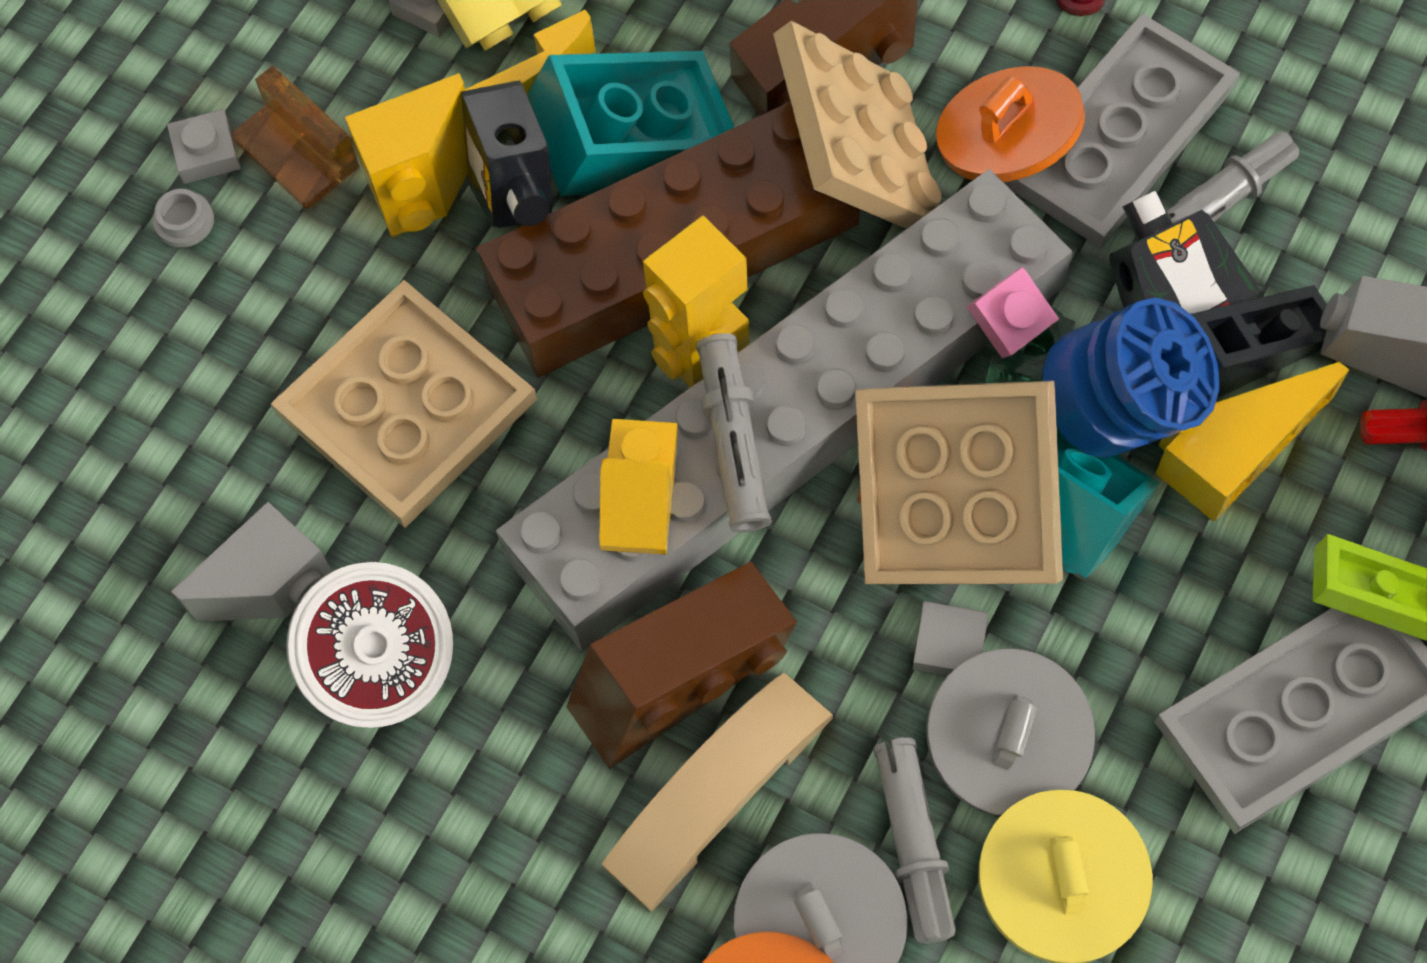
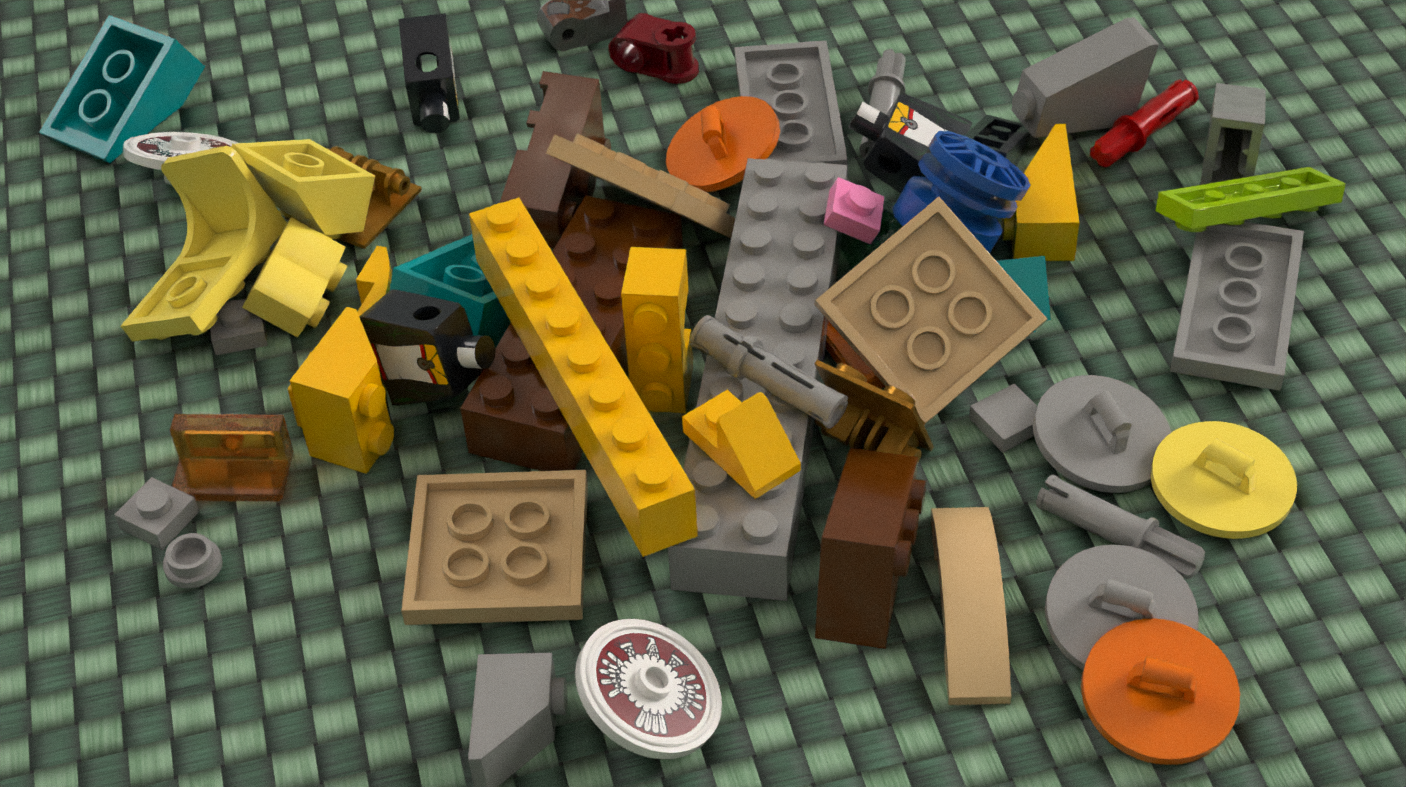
camera: 45 degrees left, 20 degrees down
none -> yellow brick [469,197,698,557]
none -> pearl gold hinge [814,360,934,462]

